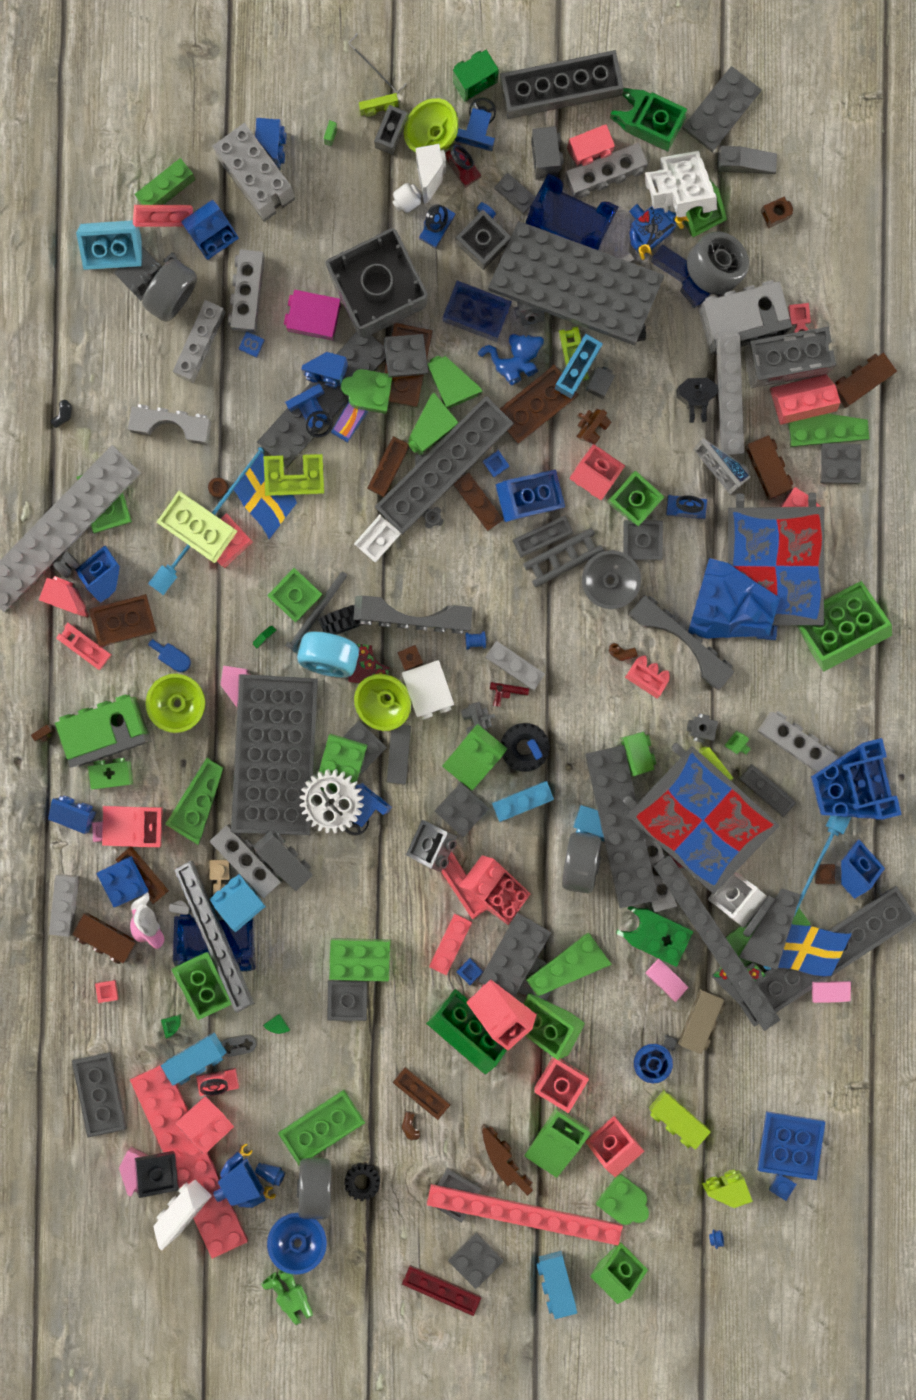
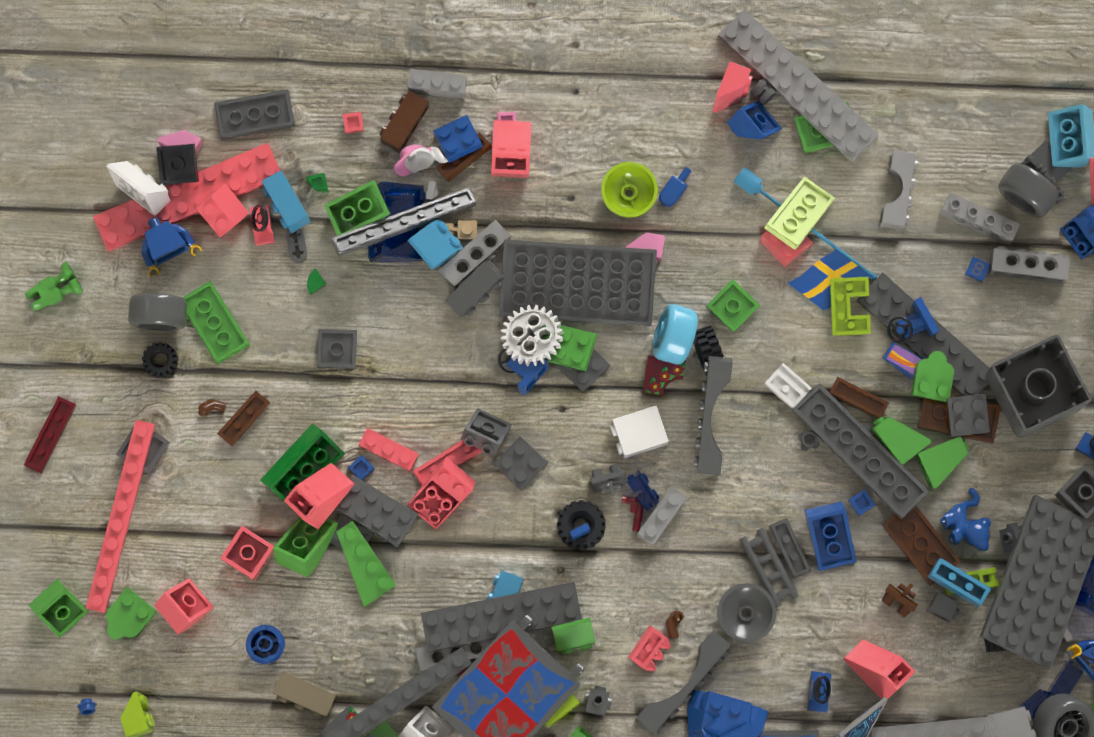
camera: 90 degrees right, 10 degrees down
reddish brown plate [31,724,55,743] -> none
blue slope [48,795,97,834] -> none
black arm [50,400,72,428] -> none
bright green piece [55,694,152,768] -> none
coral plate [56,622,112,670] -> none
bright green brick [88,758,133,790] -> none
reddish brown plate [89,594,157,648] -> none
bright green wing [165,758,224,845] -> none
reddish brown tile [208,478,228,498] -> none
green tile [253,625,277,649] -> none
blue cone [255,1162,286,1186] -> none
blue hat [267,1213,327,1275] -> none
dark pink brick [284,289,341,341] -> none
dark grey bar [285,572,347,653] -> none
blue slope [301,352,348,388] -> none
bright green brick [329,938,391,982] -> none
lime hat [354,674,411,731] -> none
dark grey tile [387,725,411,784] -> none
reddish brown brick [397,645,424,671] -> none
bright green slope [442,724,507,791] -> none
clear blue brick [443,280,512,342] -> none
dark grey plate [448,1232,504,1289] -> none
reddish brown plate [454,473,503,532] -> none
blue bush [465,631,486,650] -> none
reddish brown slope [482,1123,533,1196] -> none
dark azure brick [492,781,554,822] -> none
bright green slope [524,1107,591,1178] -> none
dark azure brick [536,1251,578,1319] -> none
dark grey wheel [562,832,601,894] -> none
coral slope [569,444,625,501] -> none
bright green slope [607,470,664,526] -> none
green brick [616,906,694,967] -> none
dark grey plate [623,520,663,560] -> none
bright pink slope [645,959,689,1002] -> none
lime brick [649,1090,711,1150] -> none
dark grey piece [662,1034,678,1051] -> none
black hinge [676,378,718,423] -> none
none -> clear blue hinge [627,470,659,511]
none -> coral slope [843,639,916,699]

